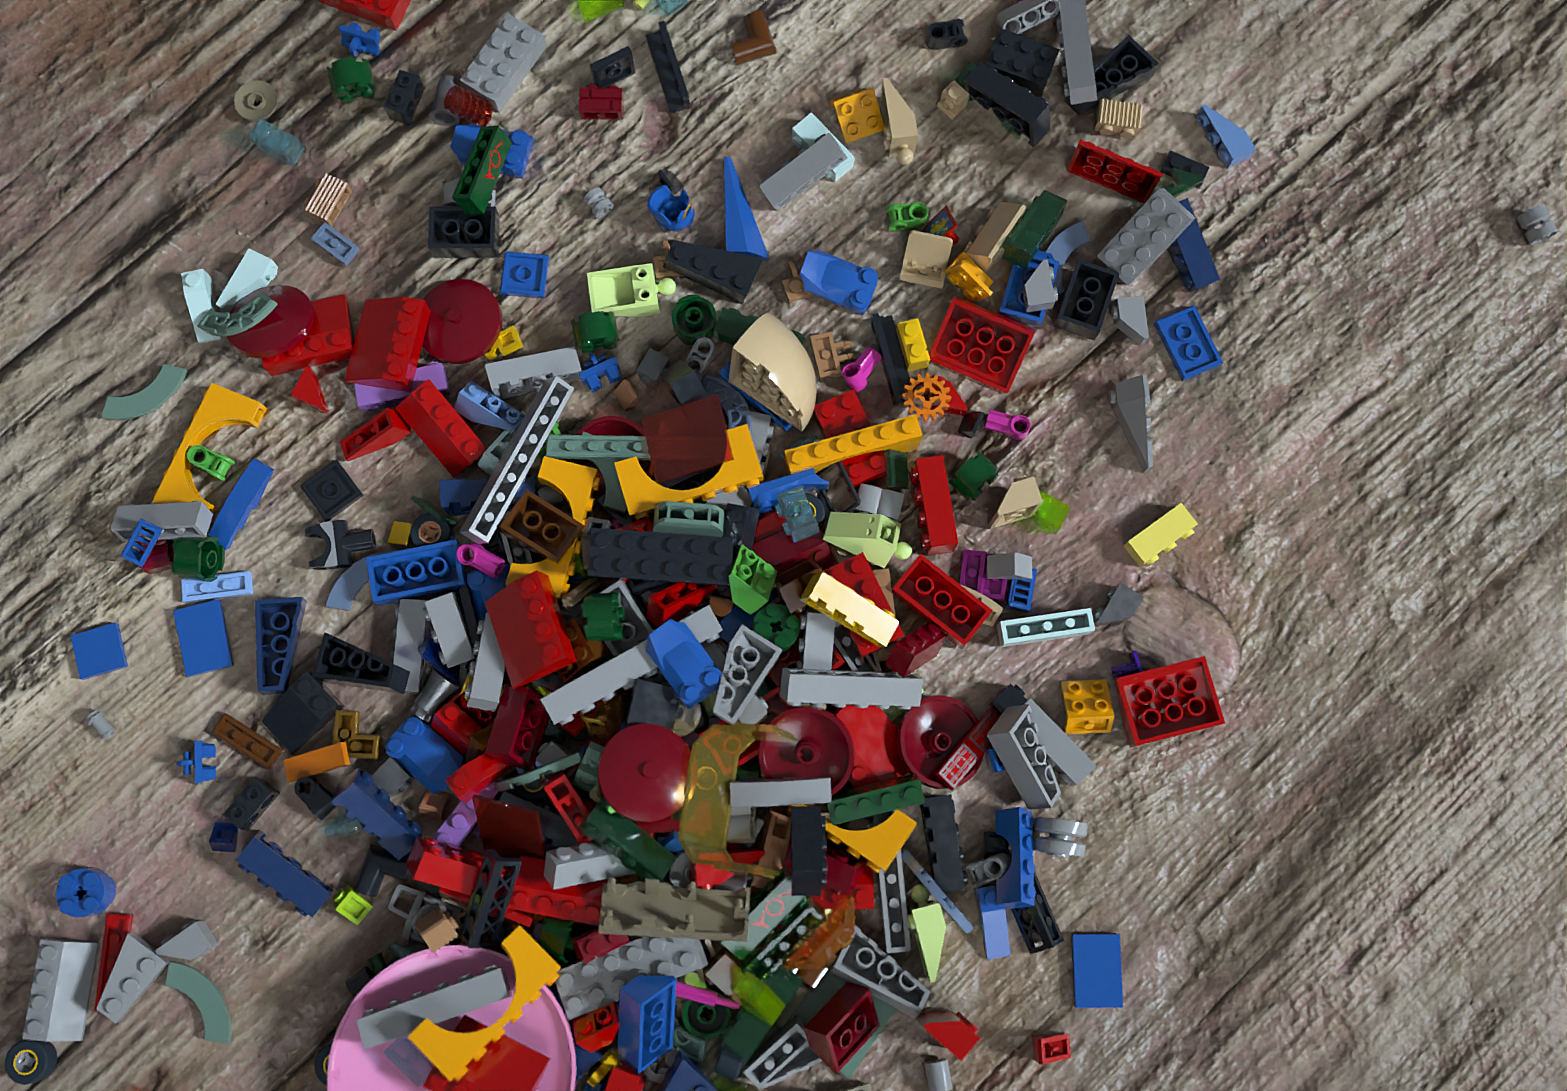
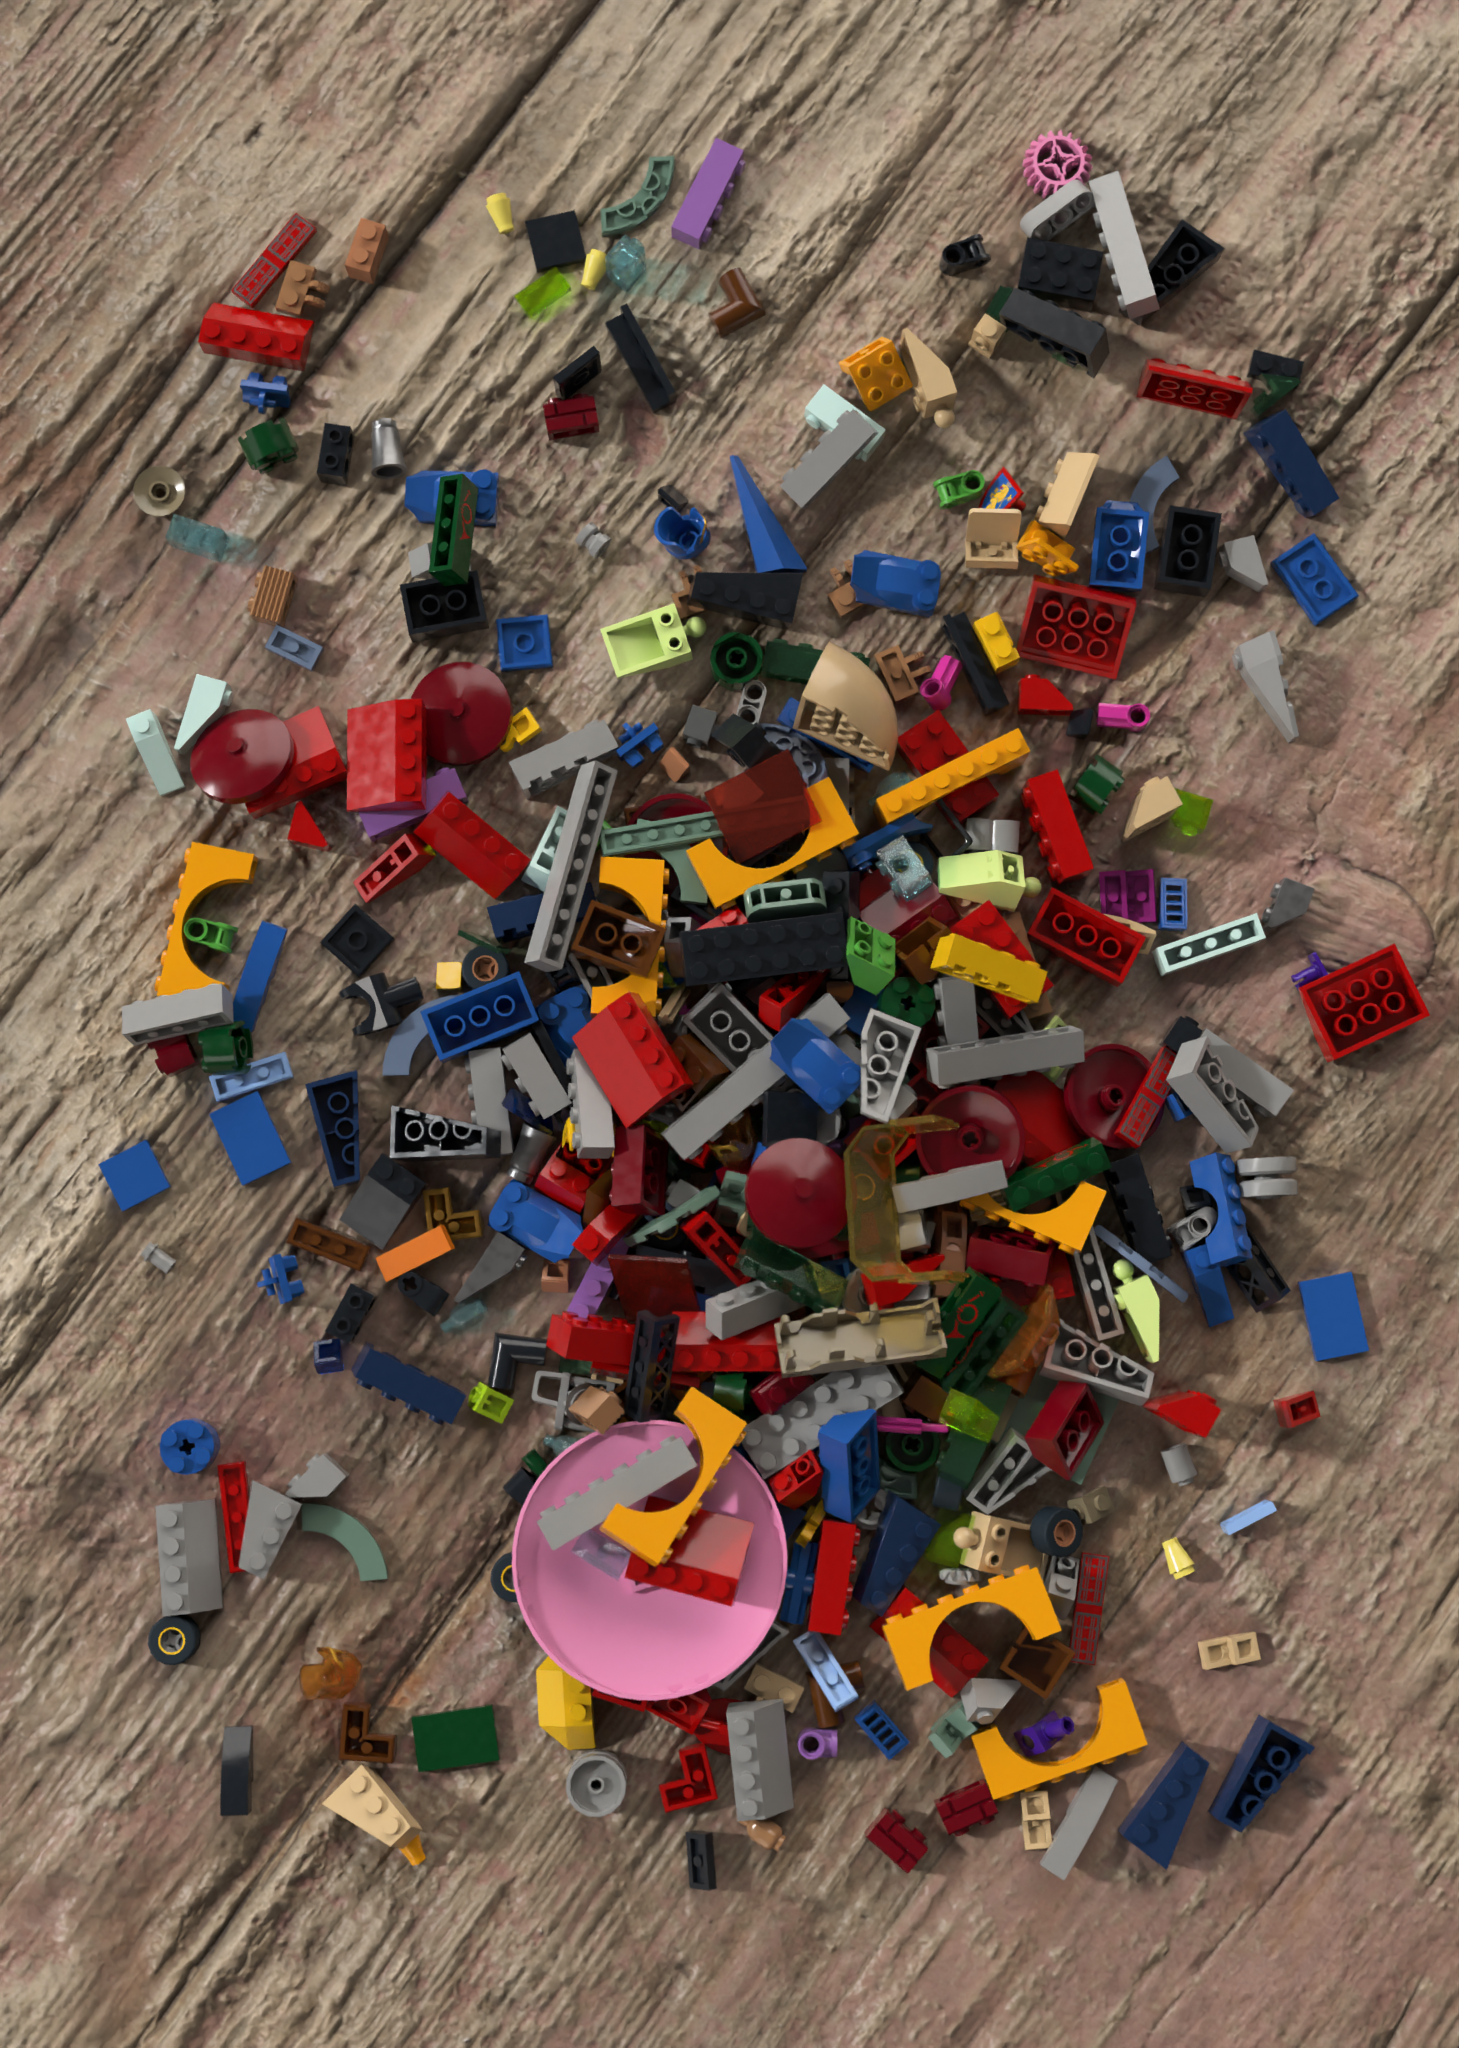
camera: 10 degrees left, 5 degrees up
sand green tile [101,364,187,421] -> none
blue slope [120,518,163,567] -> none
sand green tile [197,292,278,336] -> none
dark blue wedge [331,768,422,860] -> none
clear red piece [444,85,493,126] -> none
medium blue slope [454,381,525,431] -> none
dark pink piece [457,543,505,578] -> none
light grey brick [460,13,547,113] -> none
dark green brick [571,311,620,354] -> none
dark green brick [583,592,625,642] -> none
blue tile [660,831,694,852] -> none
black brick [791,806,827,896] -> none
dark red brick [885,622,947,678] -> none
clear green piece [886,449,909,490] -> none
orange gear [902,373,951,422] -> none
light grey slope [986,552,1032,580] -> none
clear green brick [1002,190,1068,269] -> none
light grey slope [1023,259,1058,312] -> none
light orange bracket [1061,679,1114,734] -> none
tan brick [1094,99,1143,138] -> none
light grey brick [1097,188,1195,286] -> none
light yellow brick [1123,503,1198,567] -> none
medium blue slope [1196,104,1256,169] -> none

